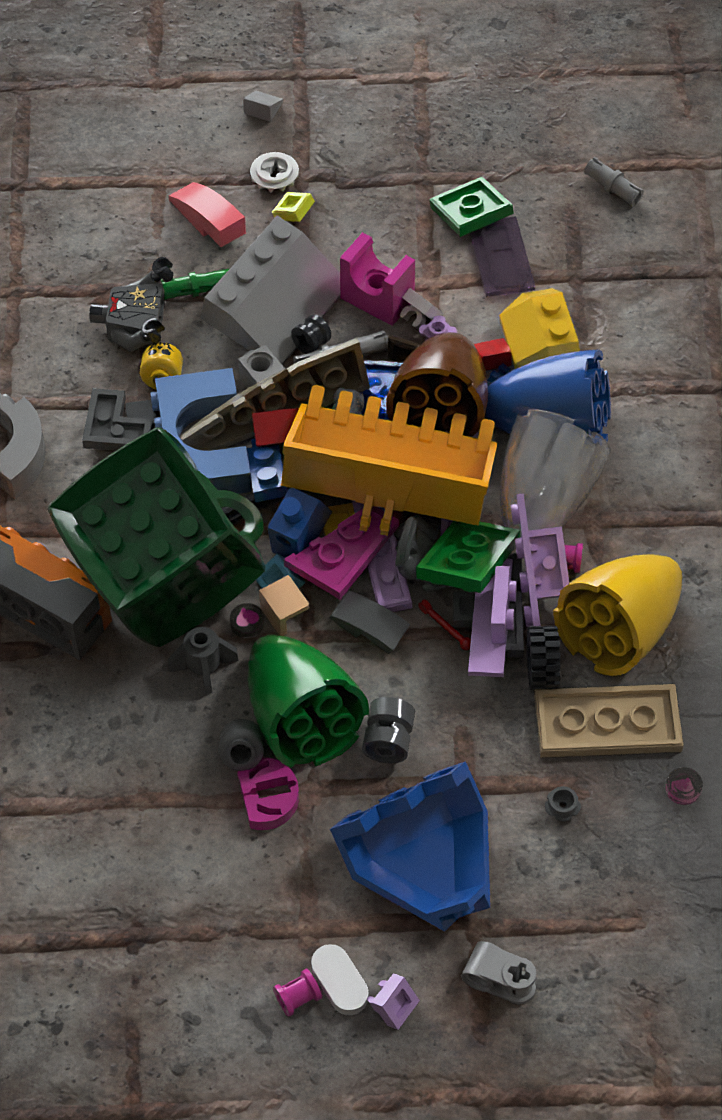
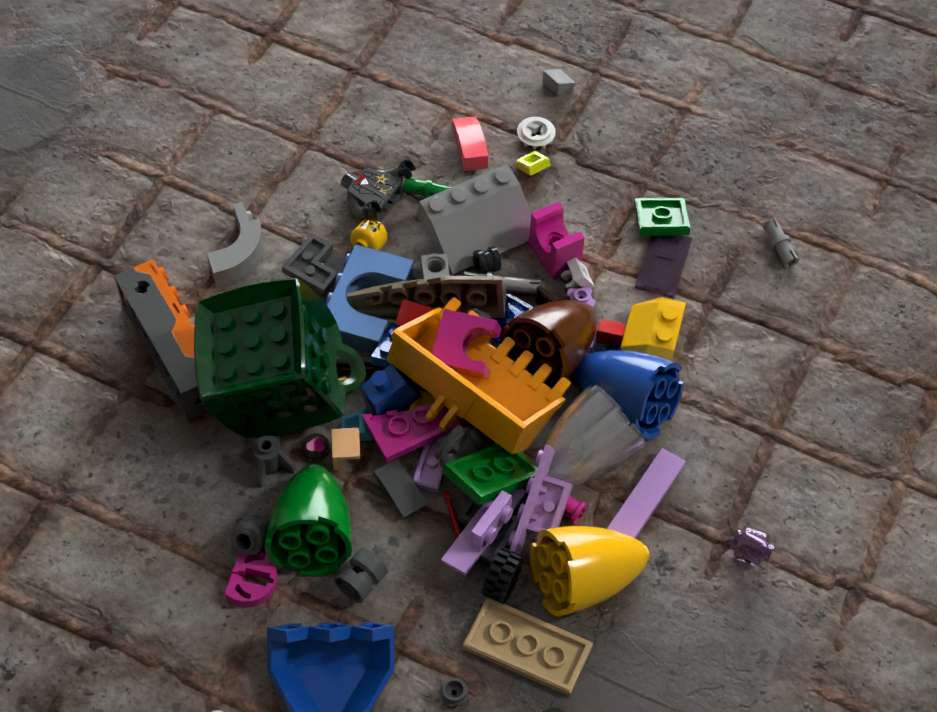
camera: 25 degrees right, 0 degrees up
none -> dark pink piece [432,309,501,380]
none -> lavender tile [607,448,686,539]

